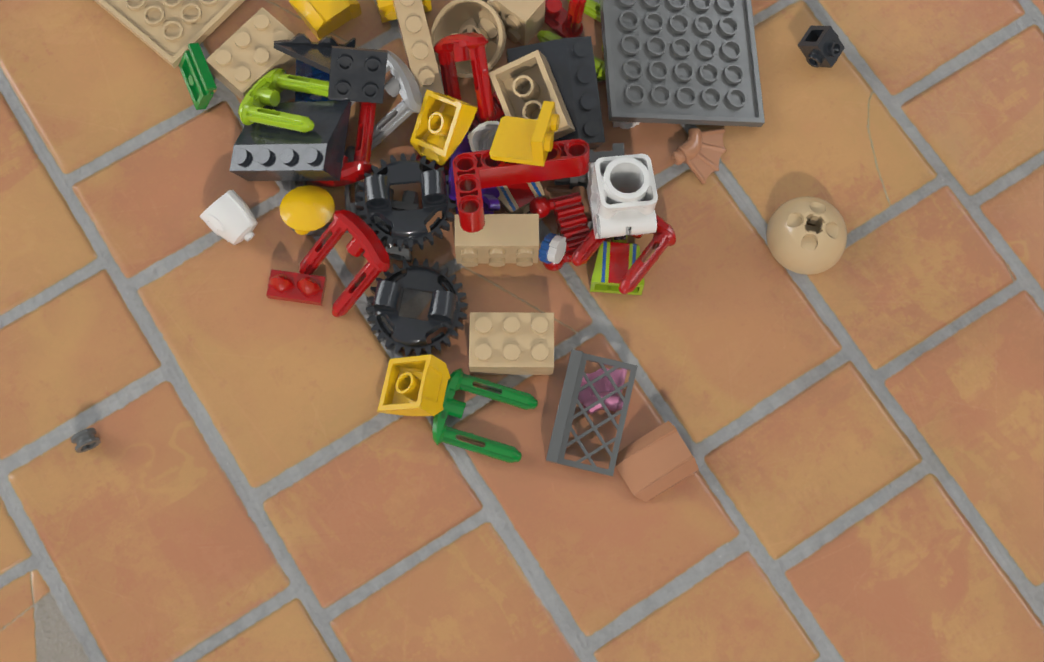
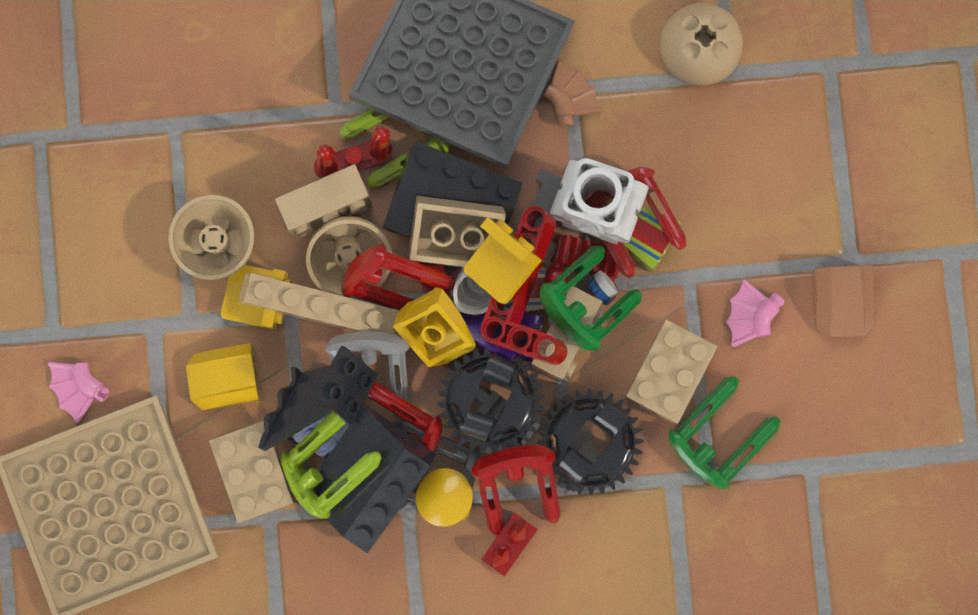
camera: 60 degrees left, 10 degrees up
green plate [178,43,217,110] -> none
white helmet [199,190,258,245] -> none
yellow slope [377,354,451,416] -> none
dark grey fence [546,349,638,477] -> none
none -> green piece [539,245,643,351]

